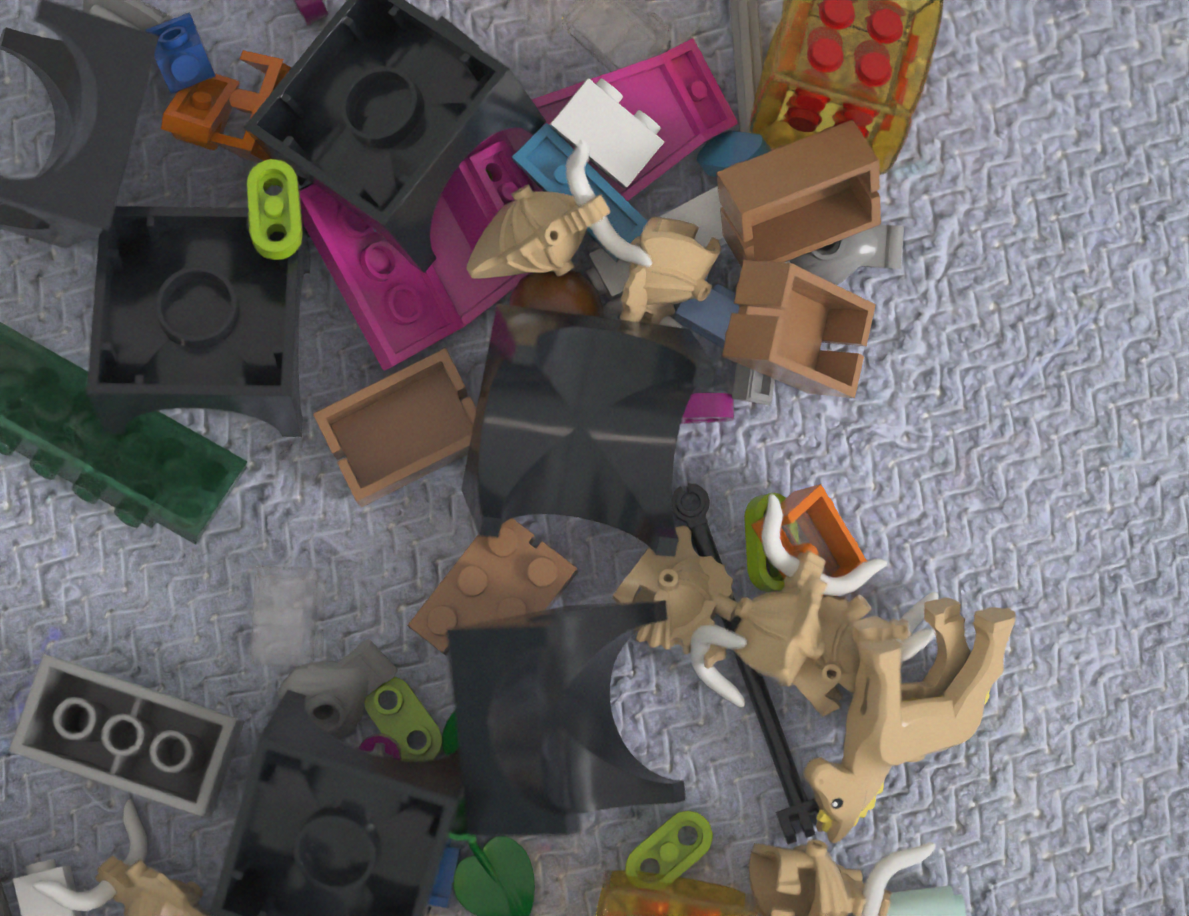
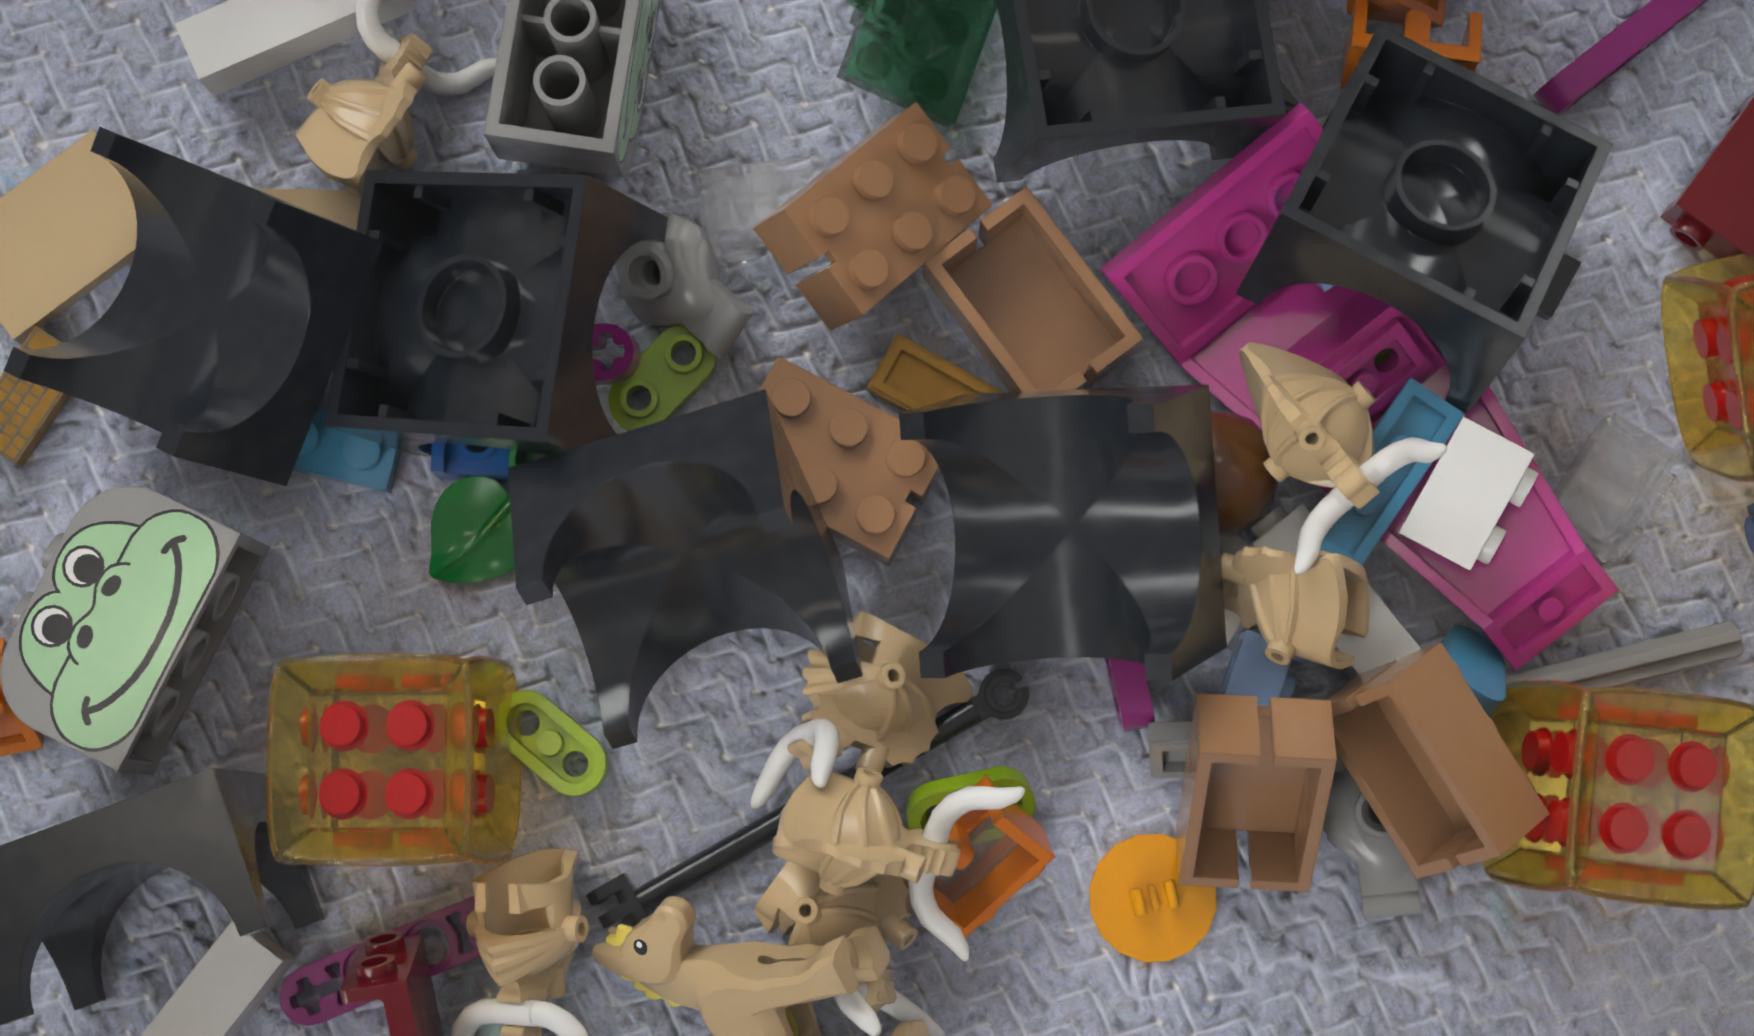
camera: 85 degrees right, 0 degrees up
lime plate [247,159,302,260] -> none
none -> medium nougat piece [753,102,992,331]
none -> pearl gold tile [866,333,1003,412]
none -> light orange piece [1089,834,1217,962]

